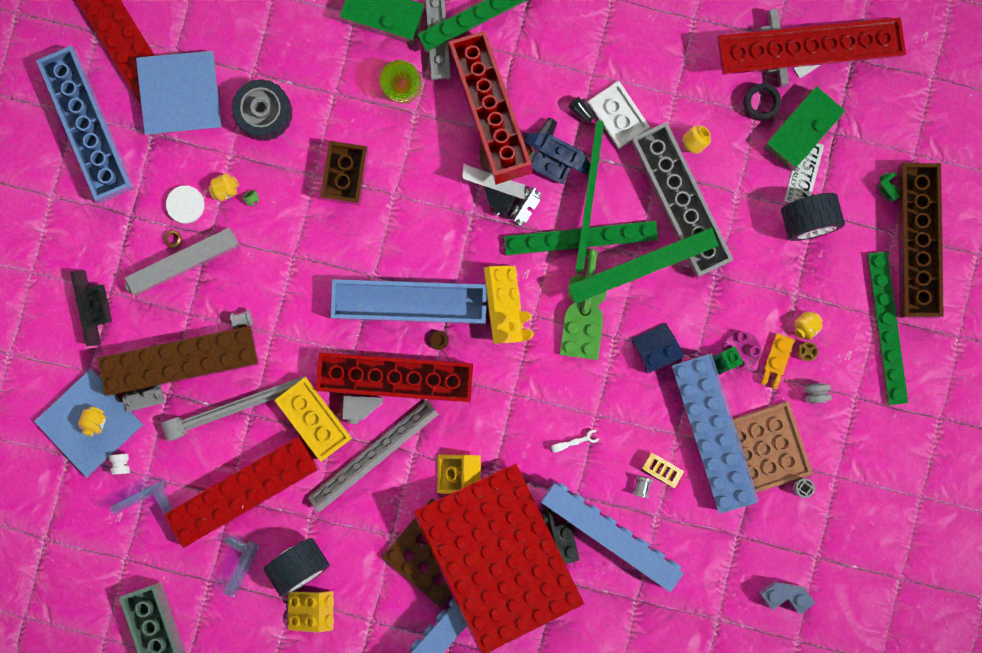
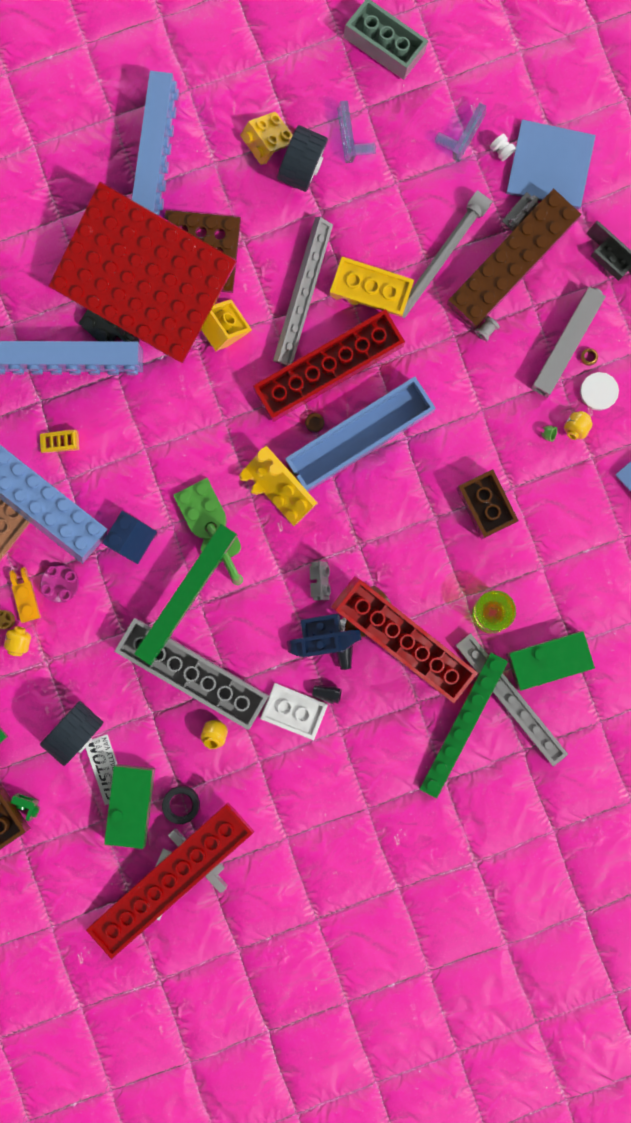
camera: 150 degrees right, 0 degrees up
yellow head [78,407,106,437] -> none
red brick [164,436,320,548] -> none
wheel [232,79,293,141] -> none
light grey slope [343,396,384,424] -> none
white sticker [463,163,525,199] -> none
black slope [483,186,517,217] -> none
green plate [504,221,658,256] -> none
white piece [551,430,599,453] -> none
green tile [575,120,604,274] -> none
light grey bush [632,476,653,498] -> none
green bracket [713,346,743,374] -> none

